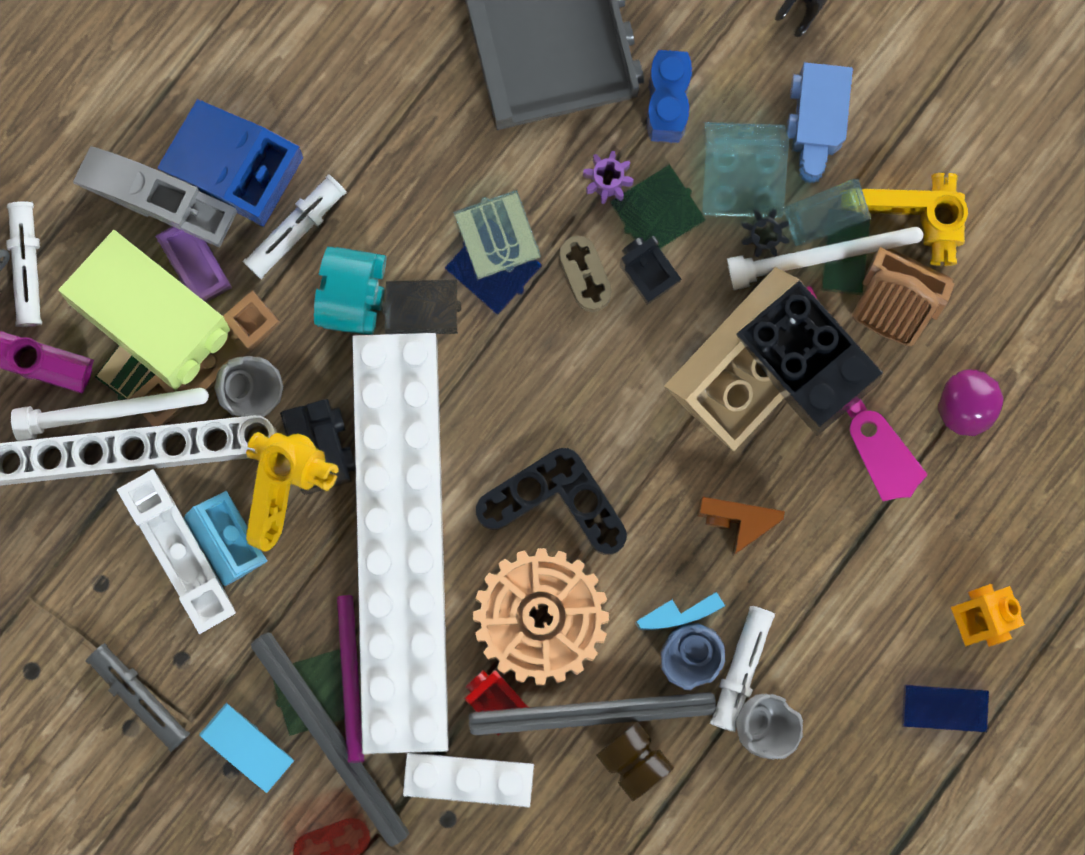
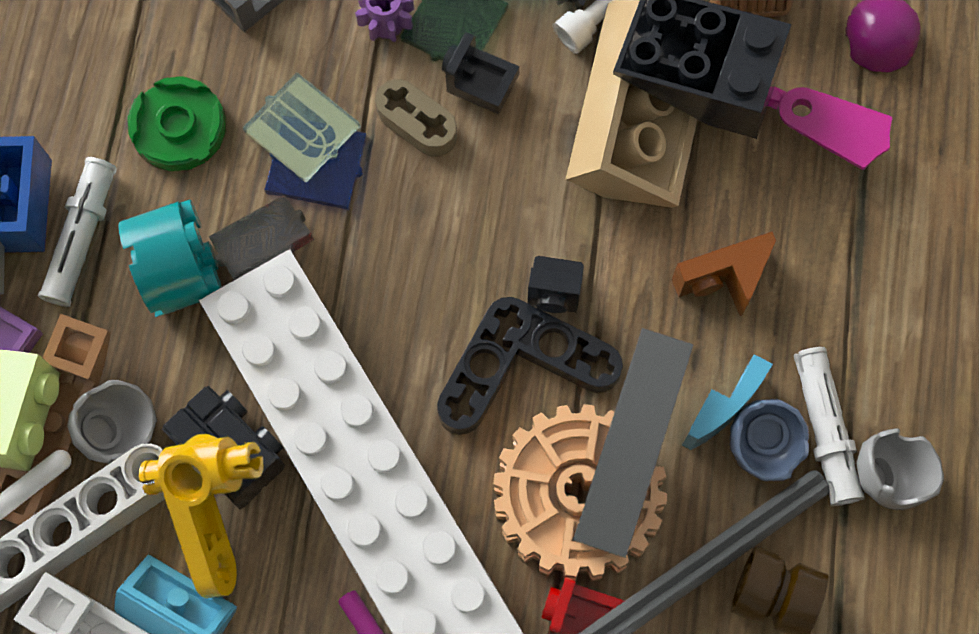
camera: 25 degrees left, 10 degrees down
none -> green tile [128,76,226,172]
none -> black bracket [527,256,584,313]
none -> dark grey slope [573,328,694,558]

